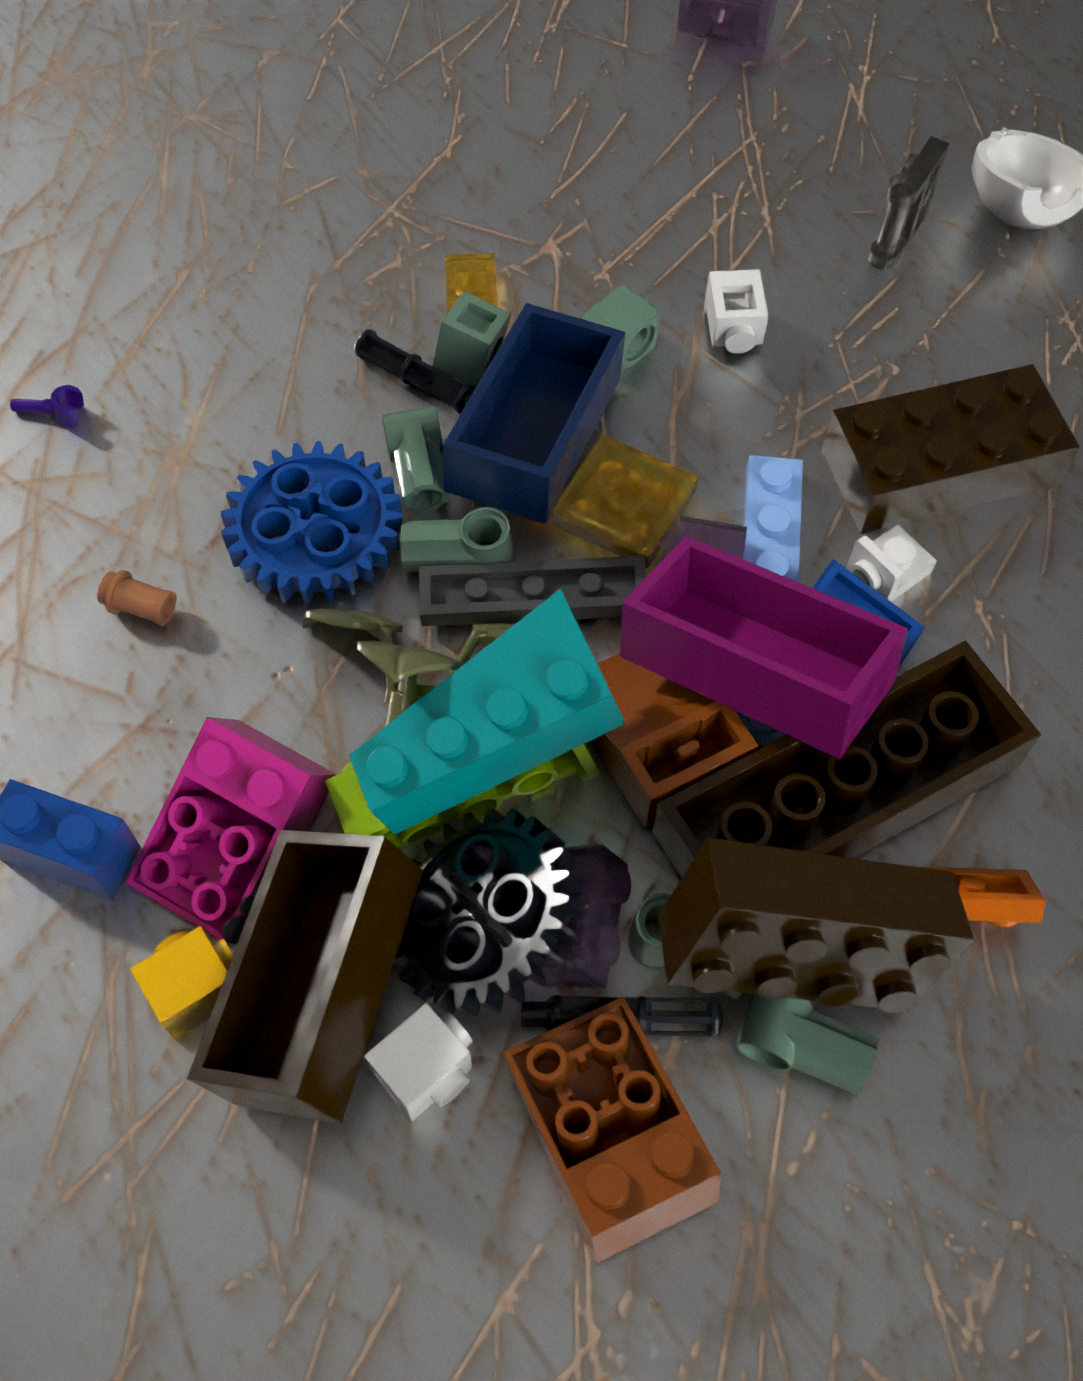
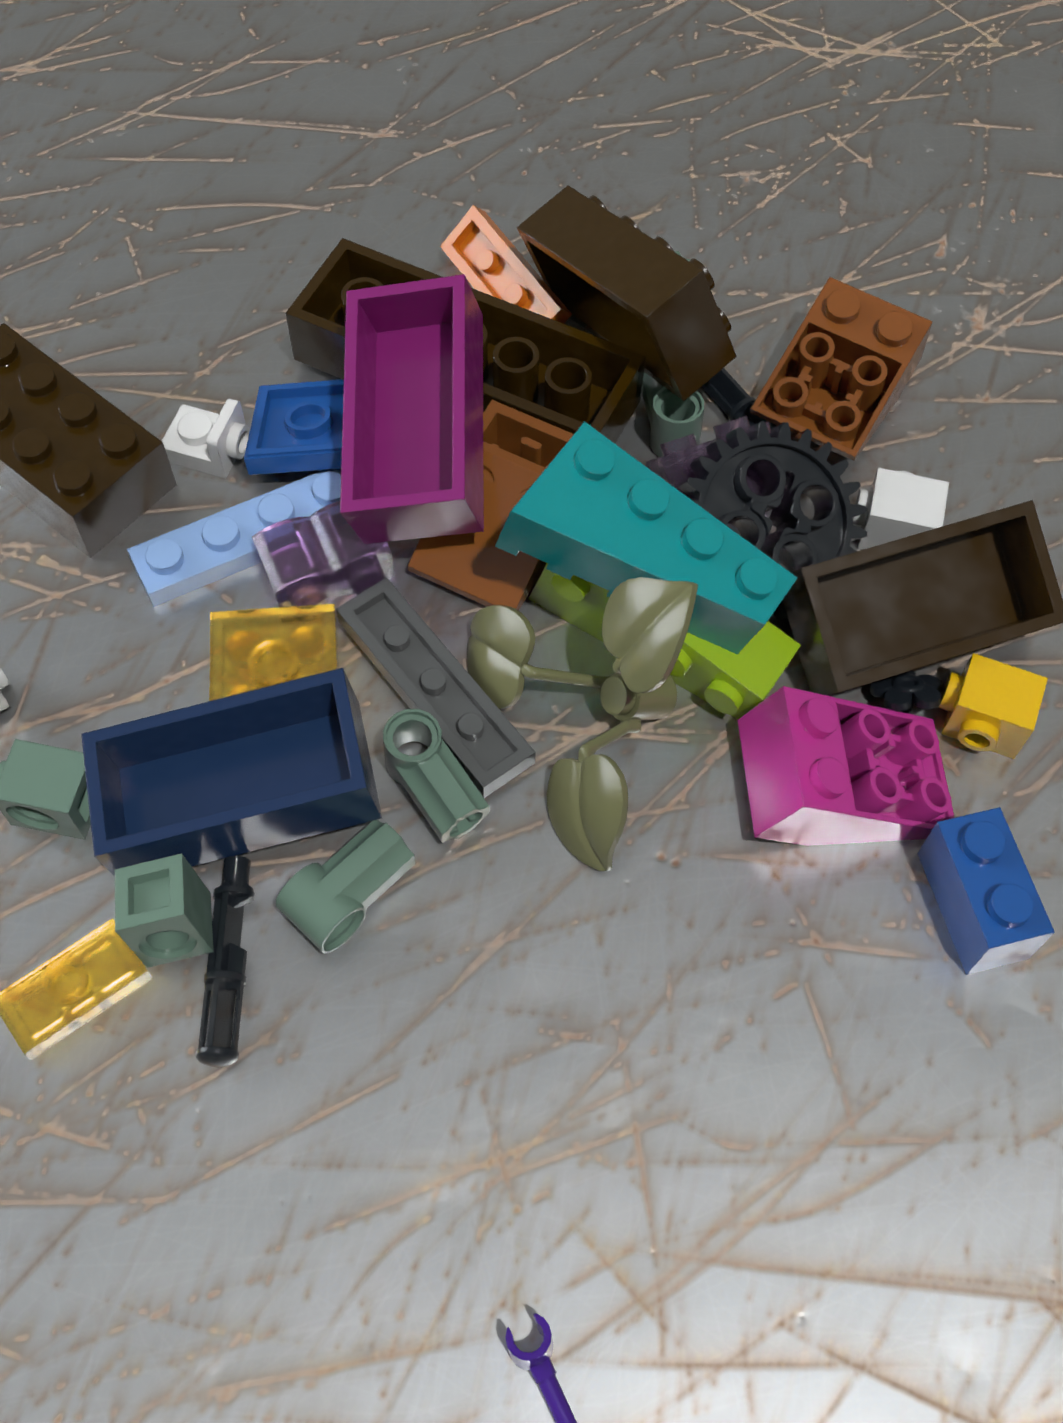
camera: 125 degrees left, 0 degrees up
nougat pin [97,570,177,626] -> none
blue gear [221,441,403,605] -> none

